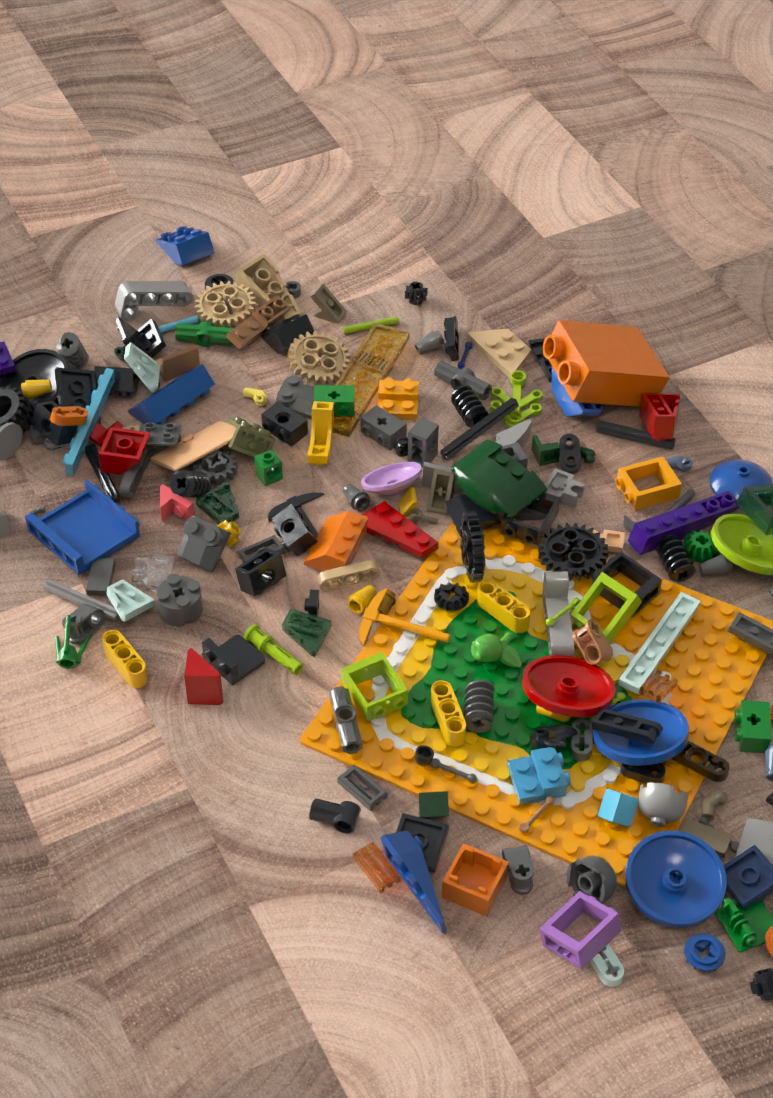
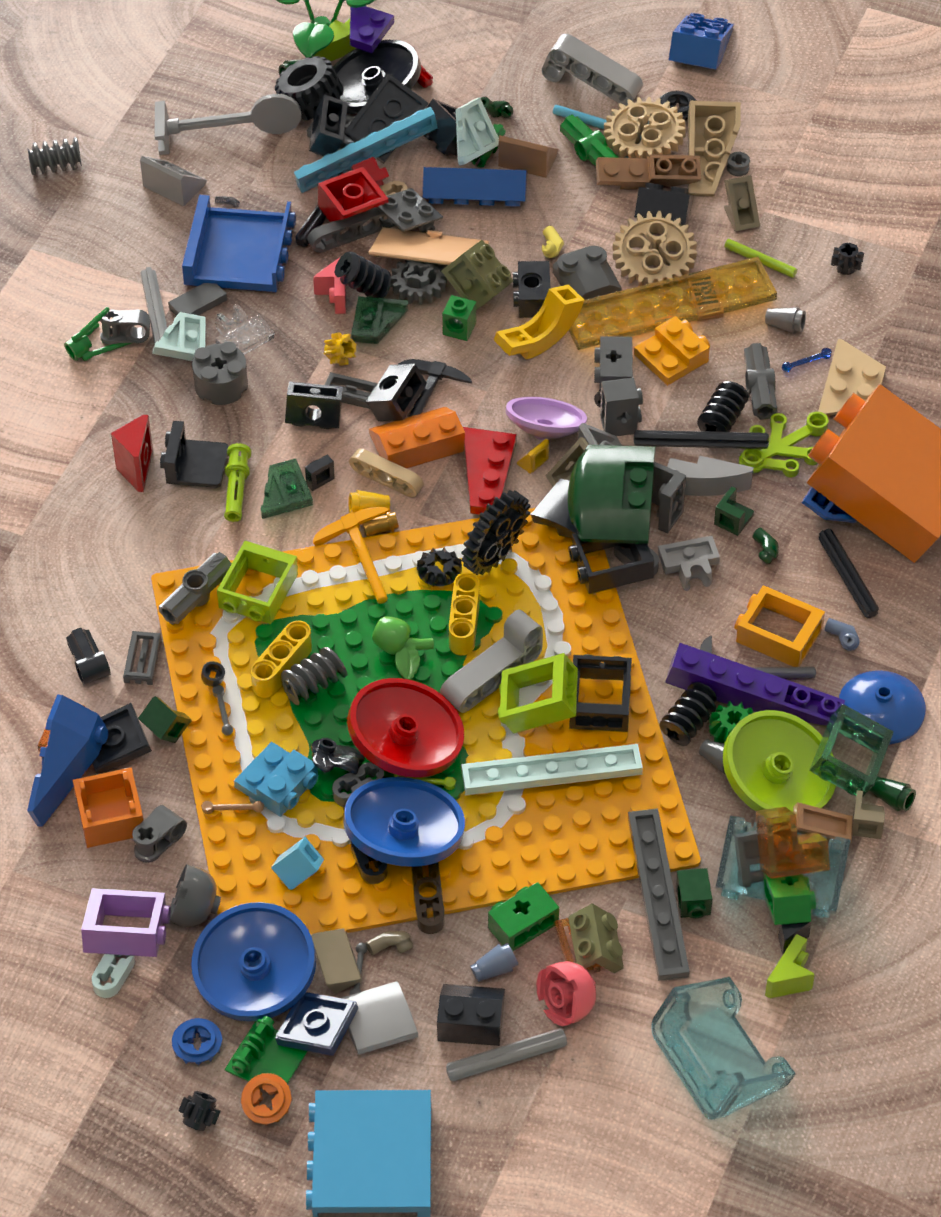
camera: 50 degrees right, 5 degrees up
yellow cone [21,379,52,400] -> none
orange beam [50,406,89,426] -> none
dark grey piece [56,332,89,369] -> none
yellow beam [102,630,148,688] -> none
black bracket [115,316,166,358] -> none
dark grey slope [177,515,231,572] -> none
green brick [314,385,355,417] -> none
dark grey cone [343,484,370,511] -> none
dark tan hand [408,508,438,524] -> none
black hinge [444,316,459,361] -> none
black gear [538,523,609,581] -> none
lime hinge [546,597,581,627] -> none
black plate [559,433,581,474] -> none
nougat piece [572,619,613,665] -> none
black plate [591,708,663,747] -> none
light nougat plate [593,529,625,553] -> none
clear orange tile [638,670,678,703] -> none
light grey cylinder [638,783,688,827] -> none
red wedge [639,393,681,441] -> none

